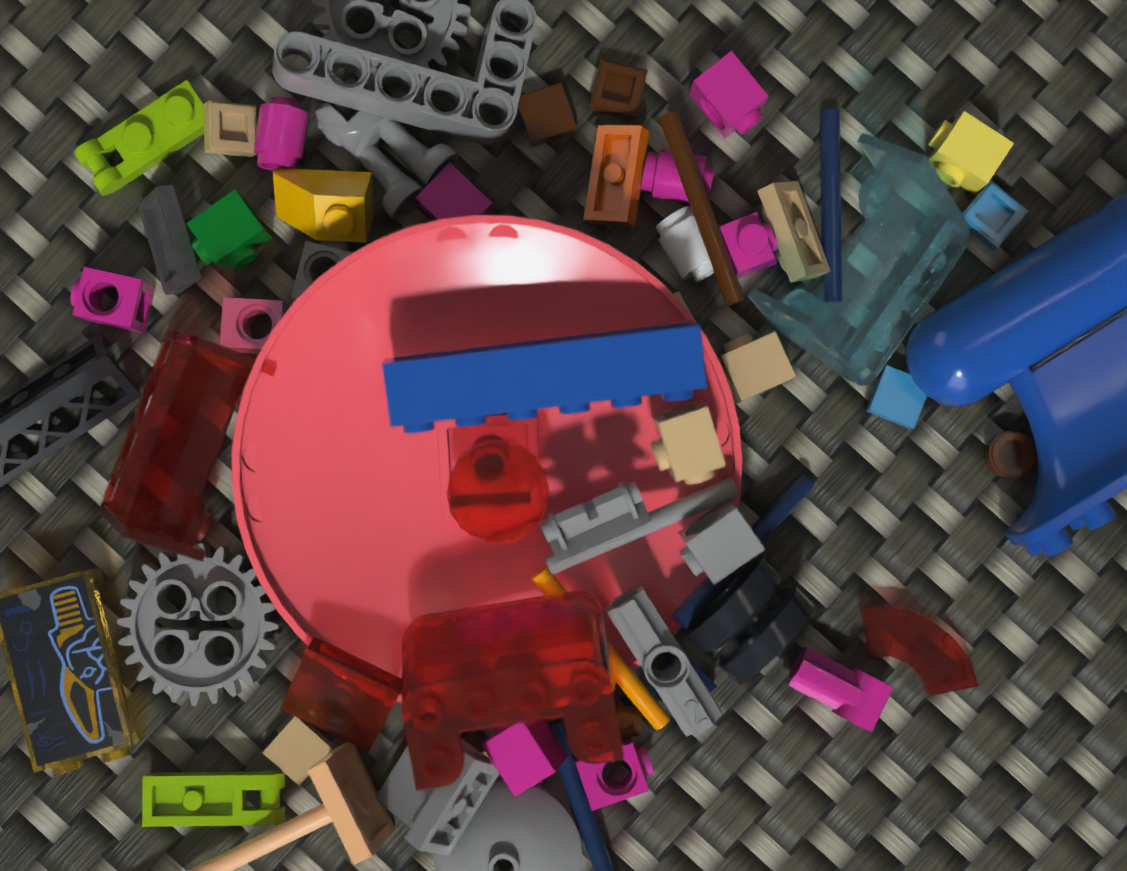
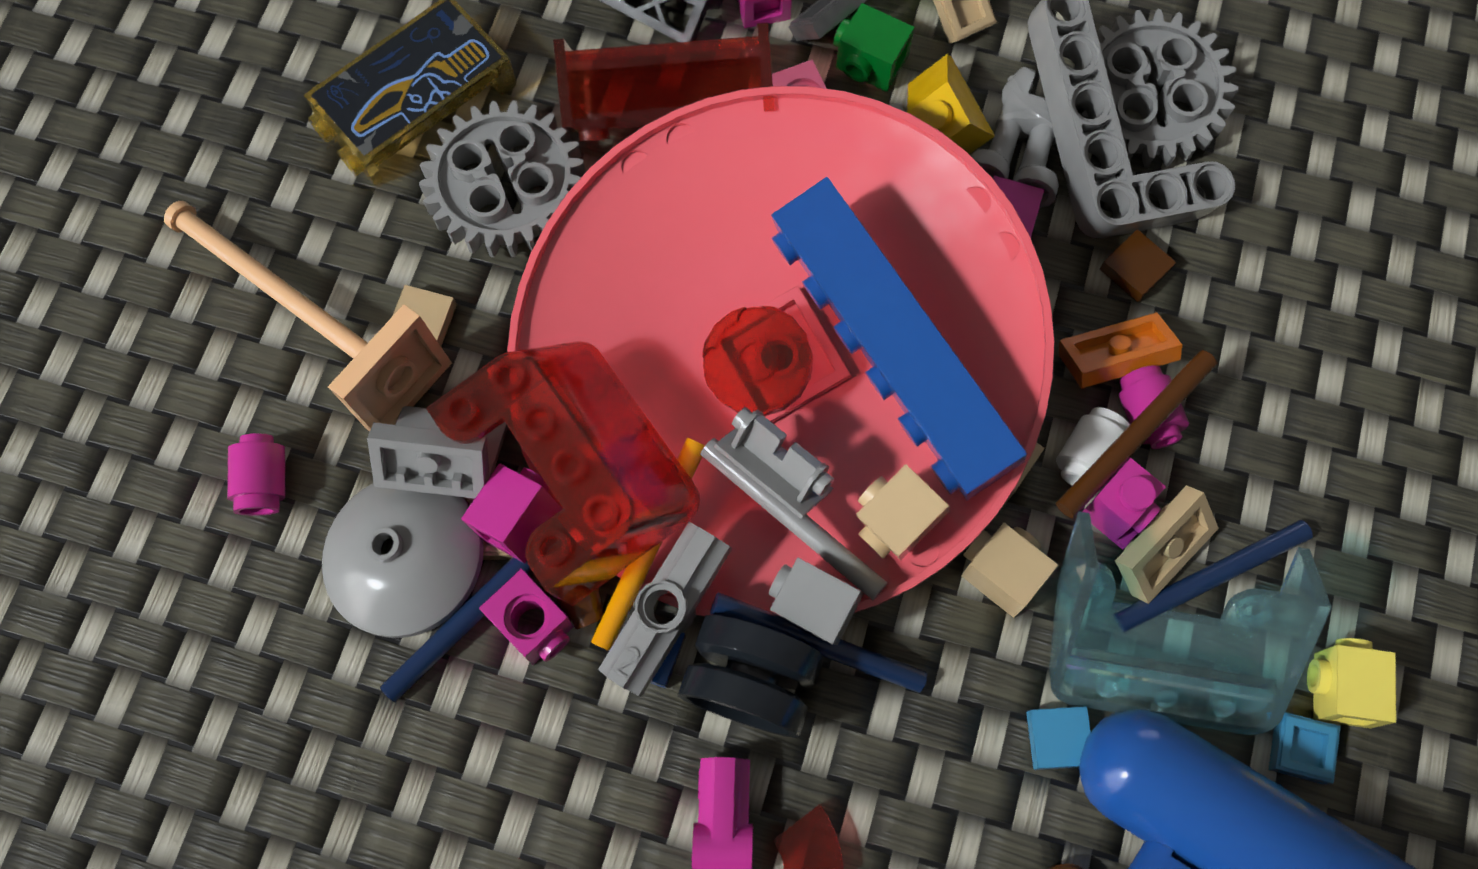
camera: 65 degrees right, 15 degrees down
lime plate [142,770,285,827] -> none
dark pink brick [253,96,309,171] -> none
clear red tile [280,637,406,752] -> none
reddish brown tile [589,59,648,121] -> none
dark pink brick [689,51,769,139] -> none

